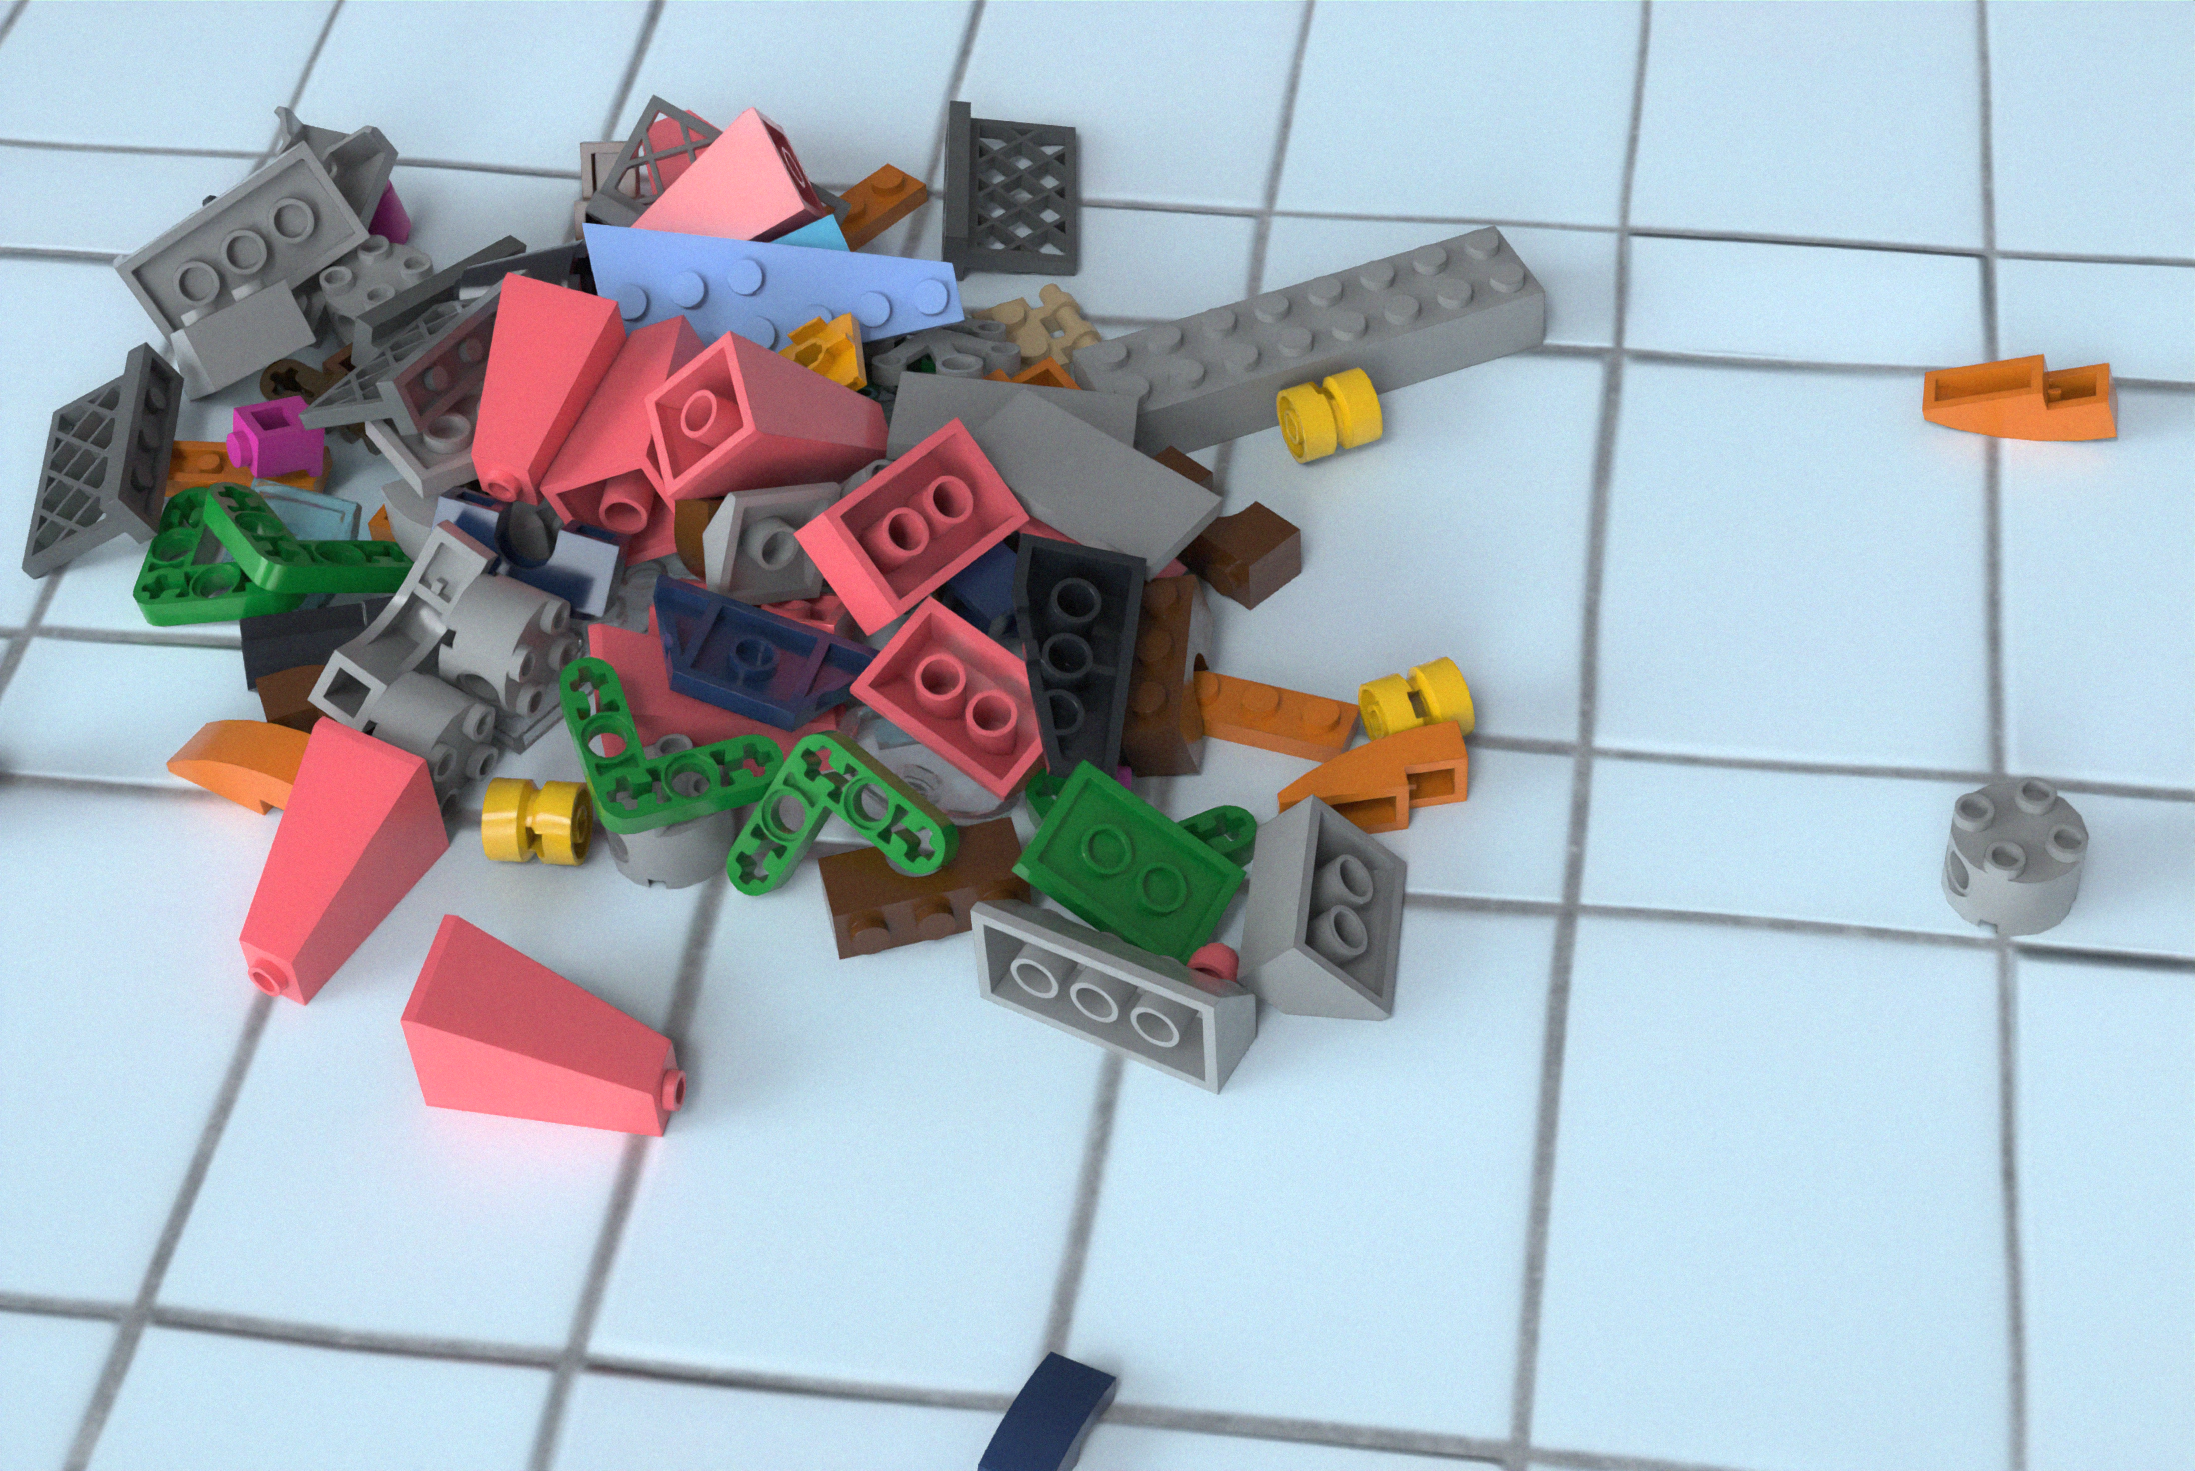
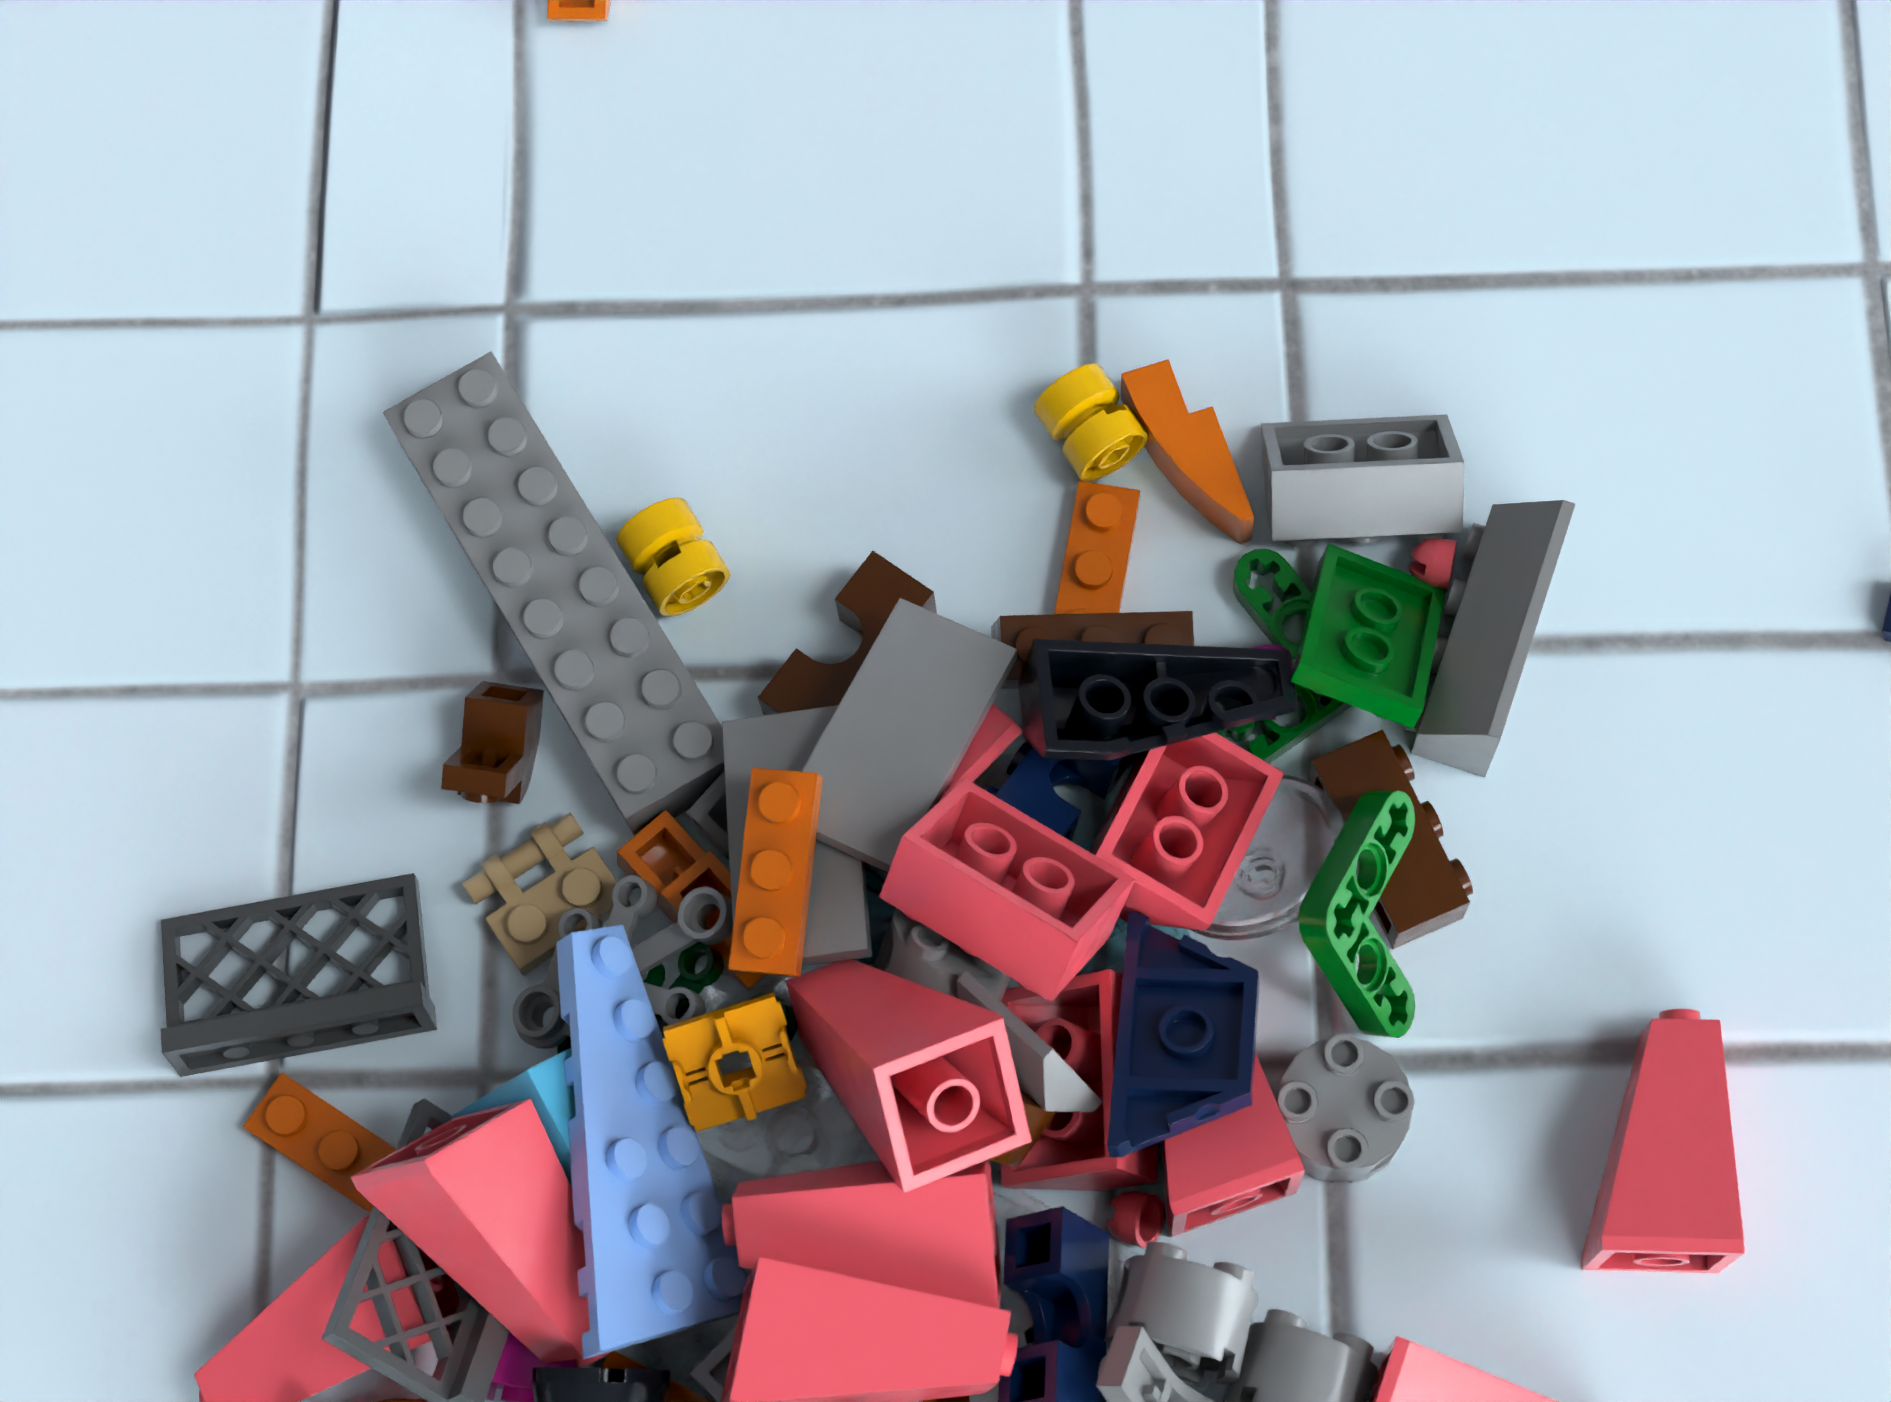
camera: 95 degrees left, 25 degrees up
yellow wheel [481,777,593,866] -> none
green beam [559,657,784,835] -> none
none -> reddish brown brick [441,681,544,804]
none -> orange plate [729,767,823,978]

